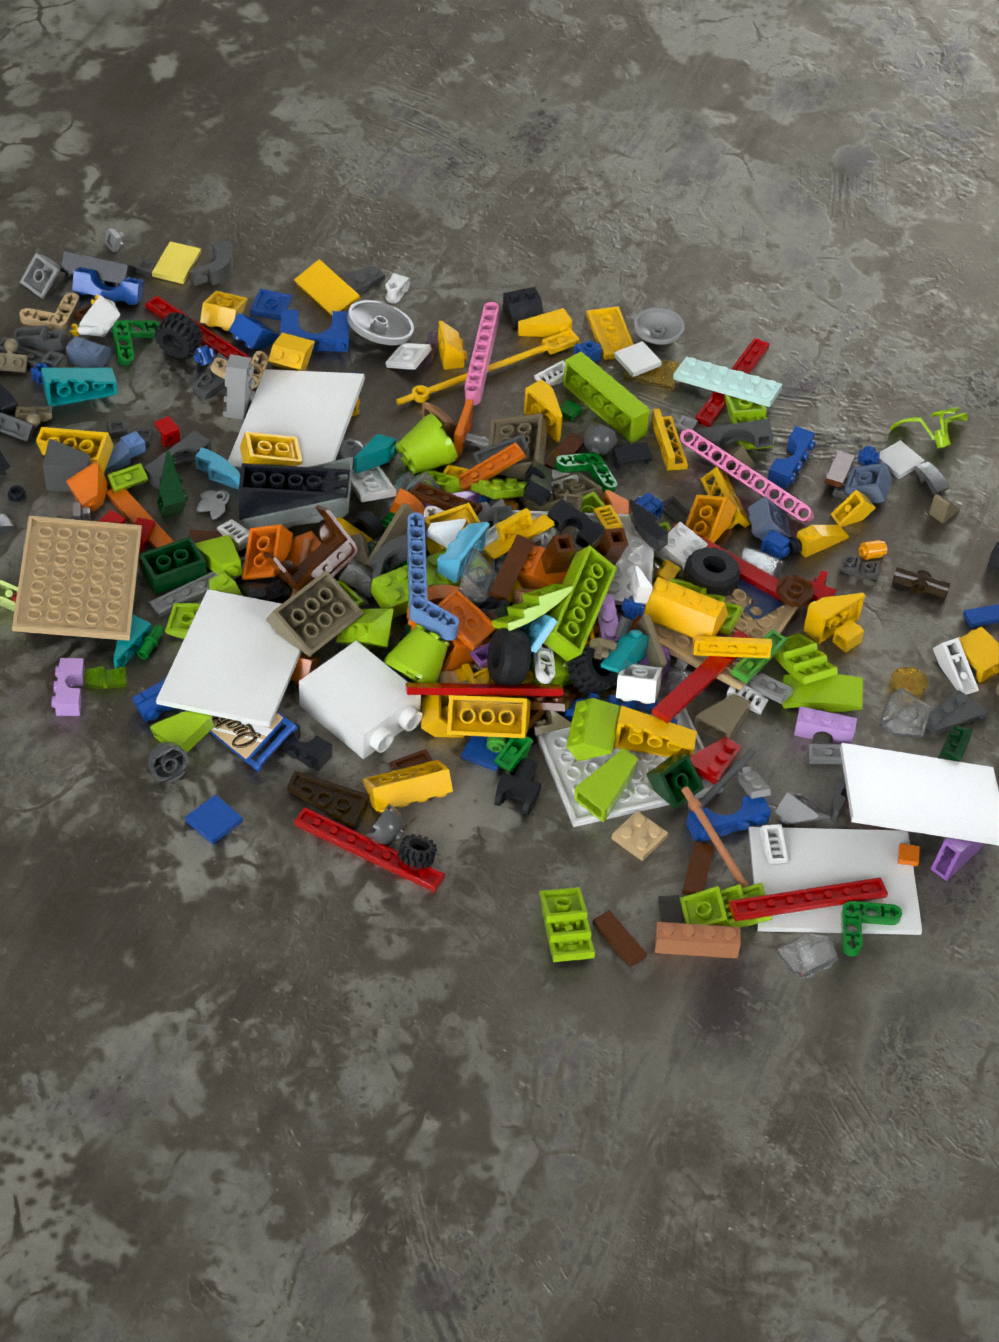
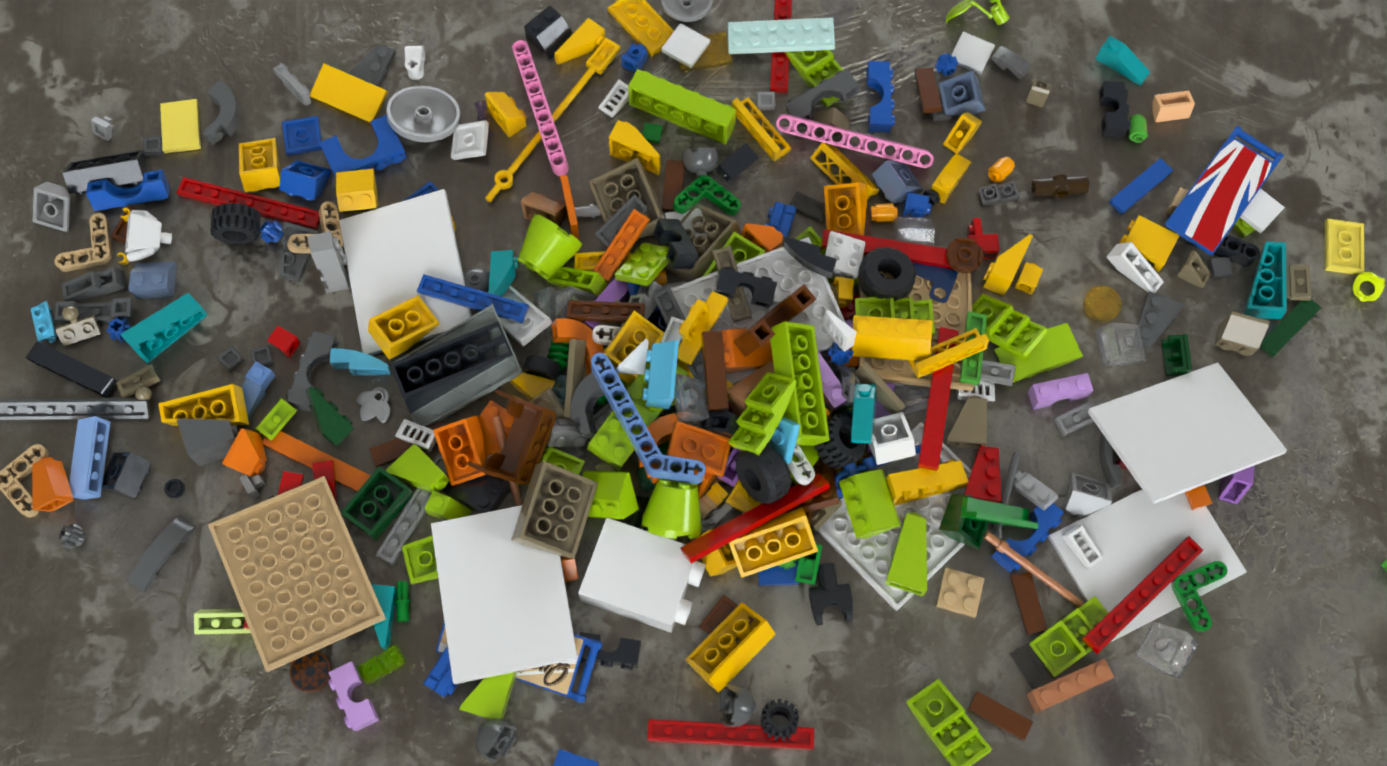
camera: 25 degrees left, 20 degrees up
green beam [112,320,160,366] -> none
dark brown wing [287,771,369,829] -> none
dark tan tile [589,638,617,660] -> none
yellow slope [593,504,623,530] -> none
none -> light grey hinge [273,63,311,106]
none -> tile [289,651,332,693]
none -> blue tile [417,274,529,324]
none -> light orange brick [871,203,898,222]
none -> green fence [961,497,1038,529]

